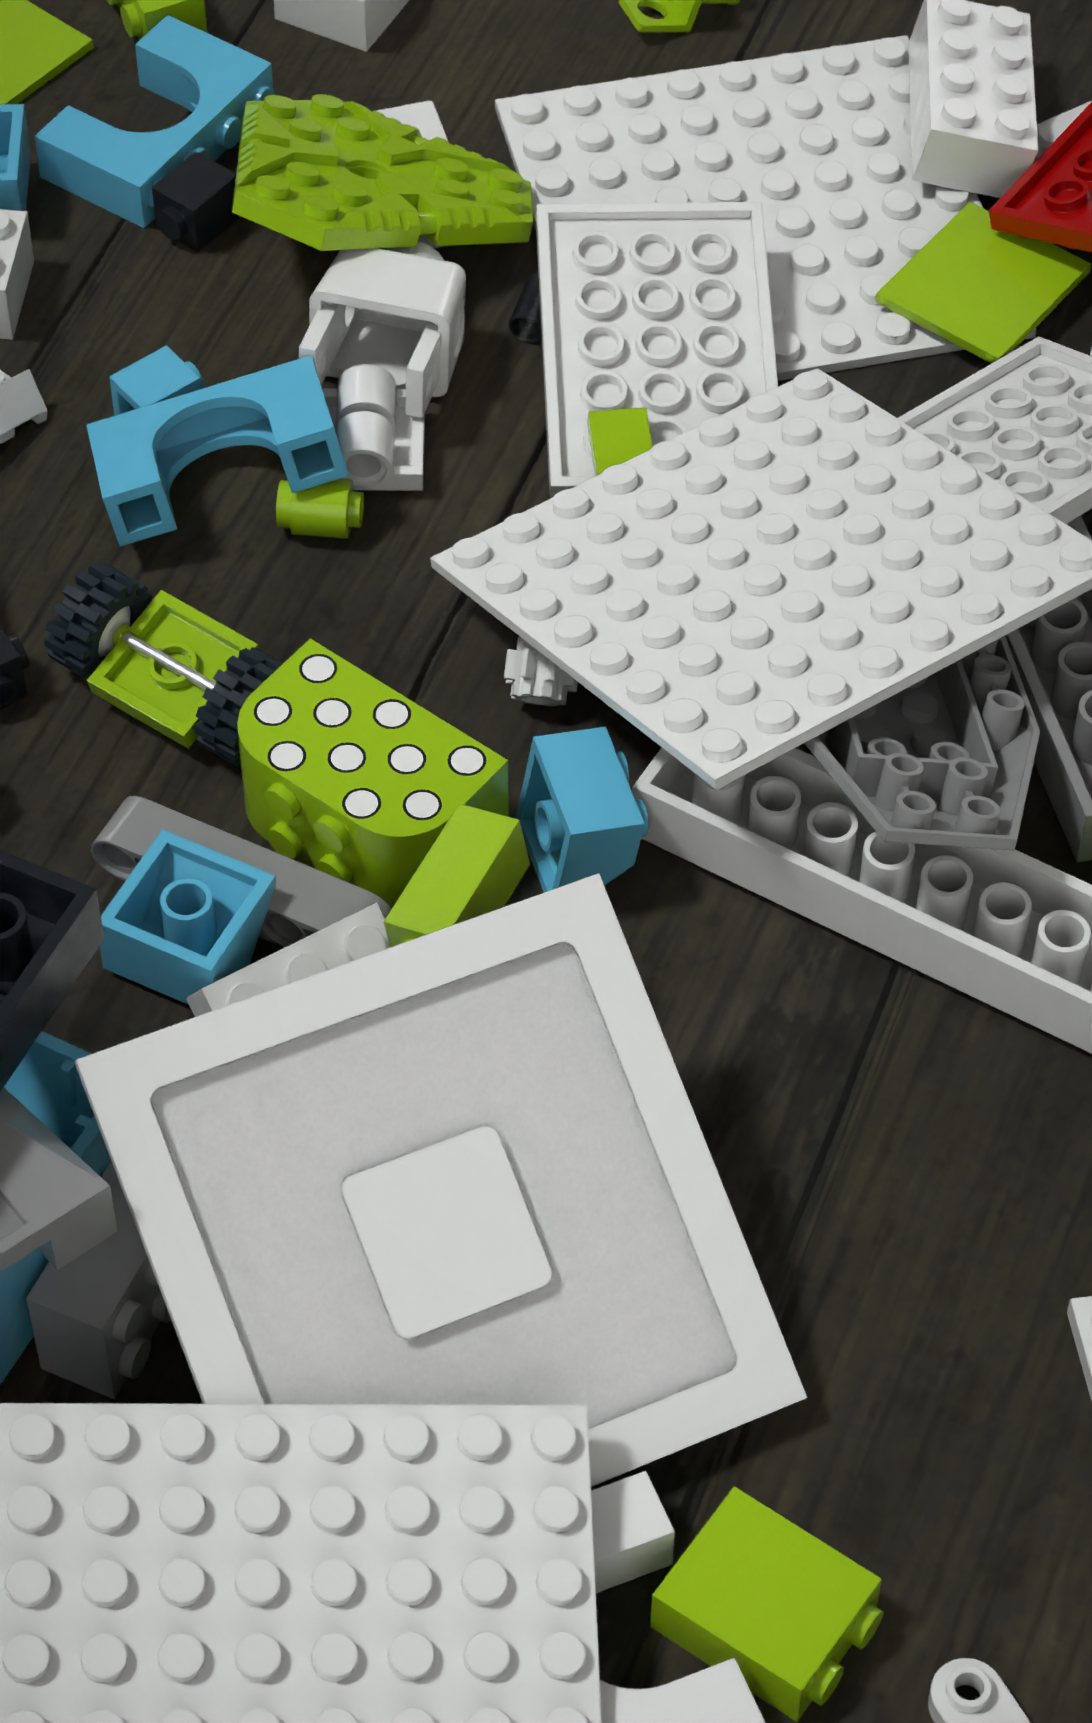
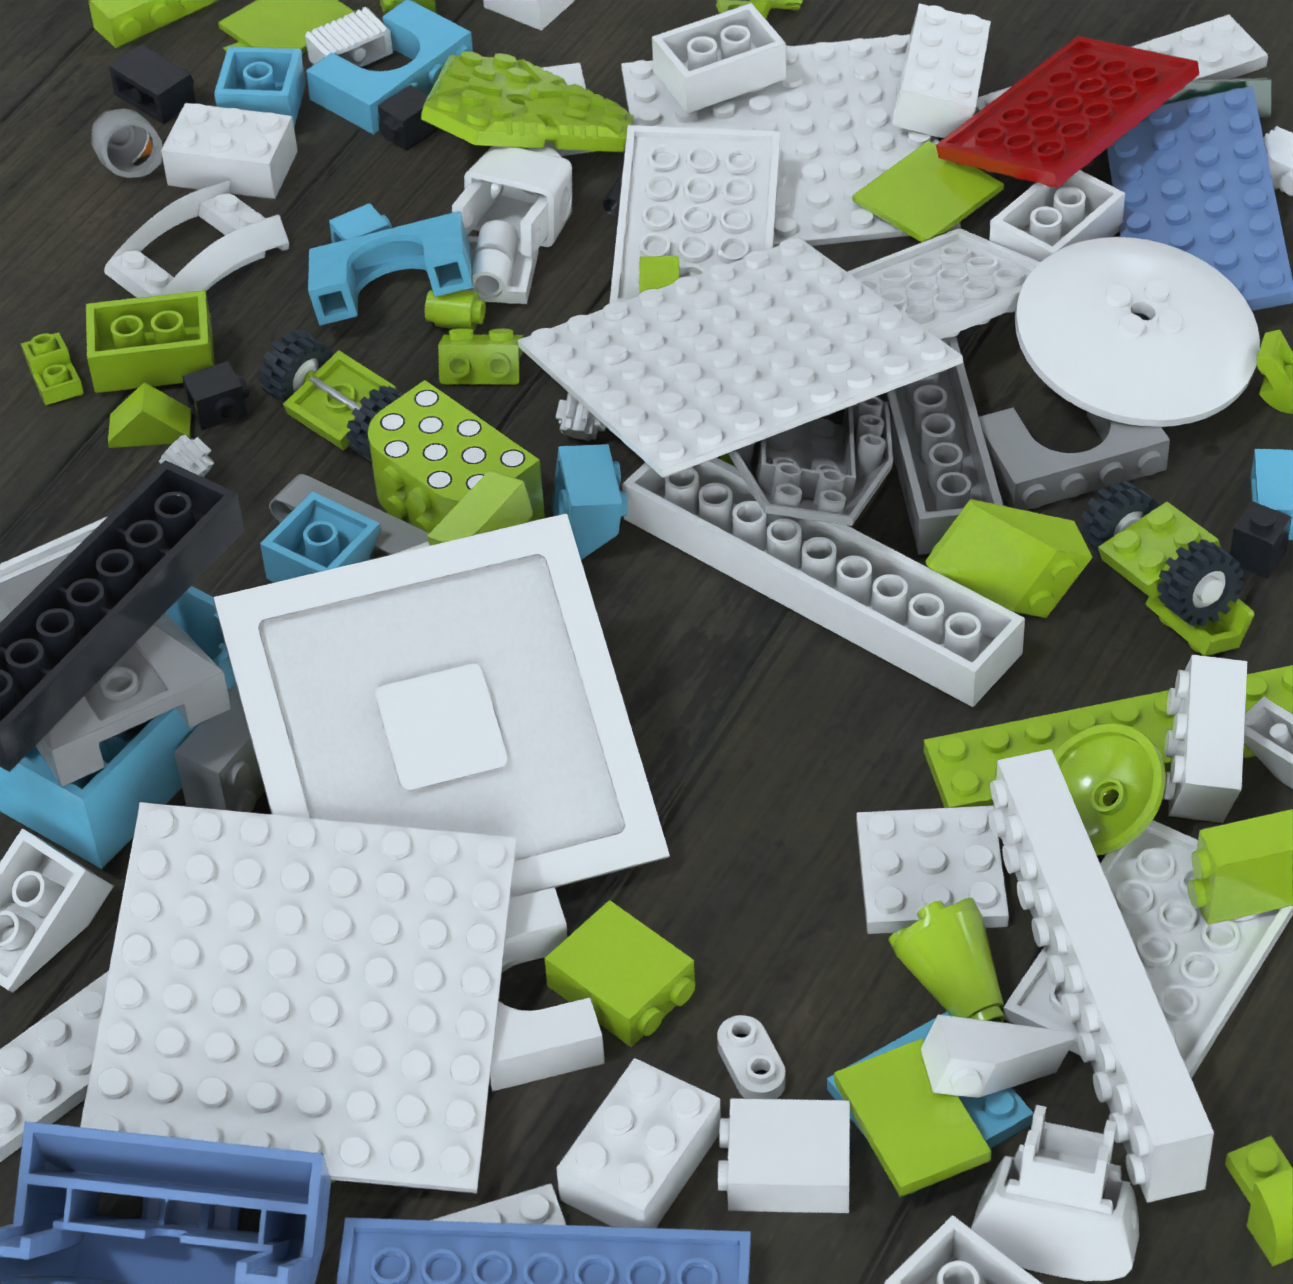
camera: 10 degrees right, 5 degrees down
none -> white brick [305,7,393,68]
none -> lime bracket [438,329,523,384]
none -> white brick [652,3,786,113]

